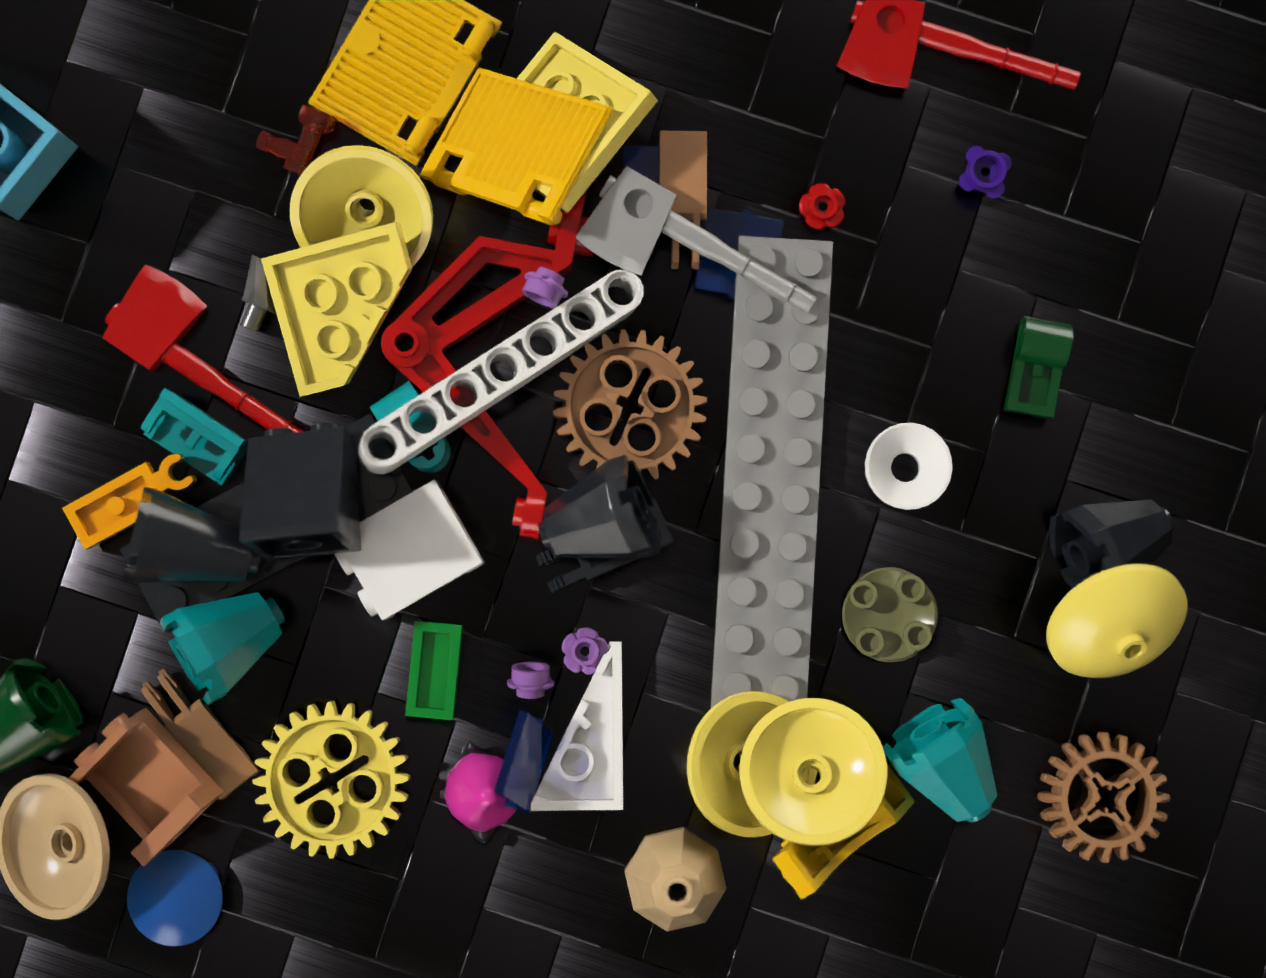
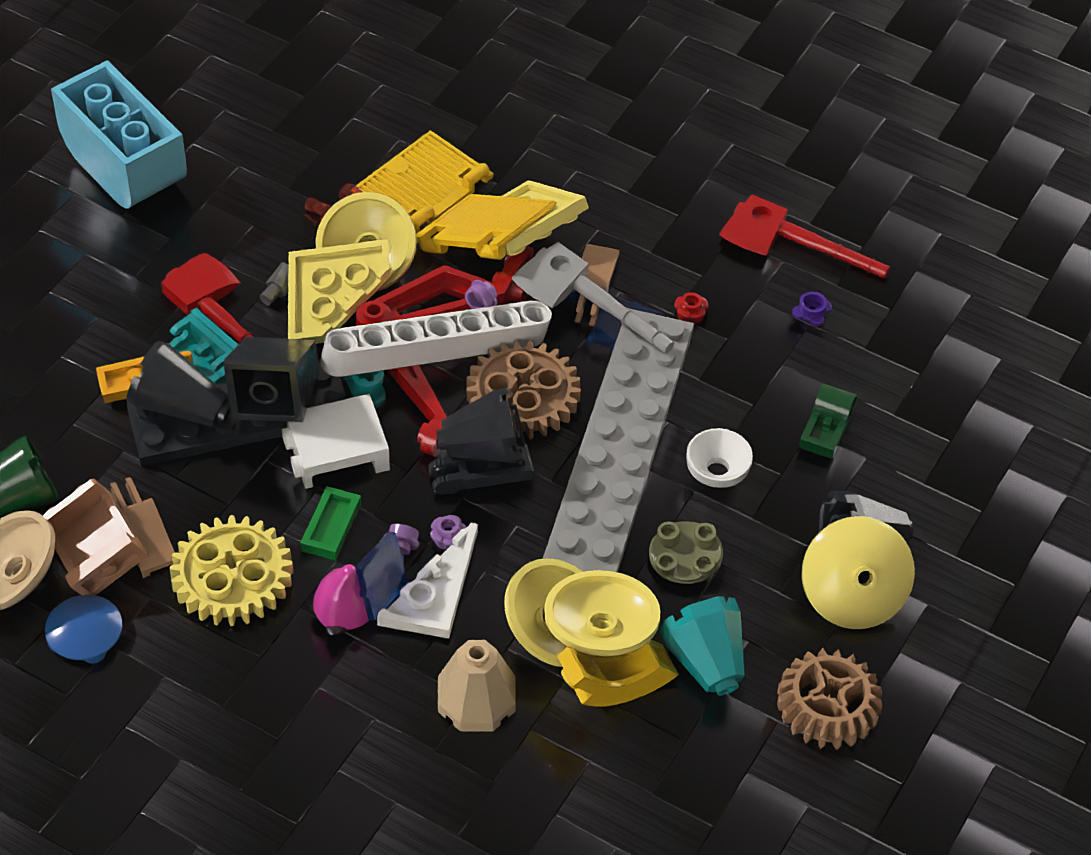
camera: 10 degrees right, 35 degrees down
teal cone [160,592,285,705] -> none

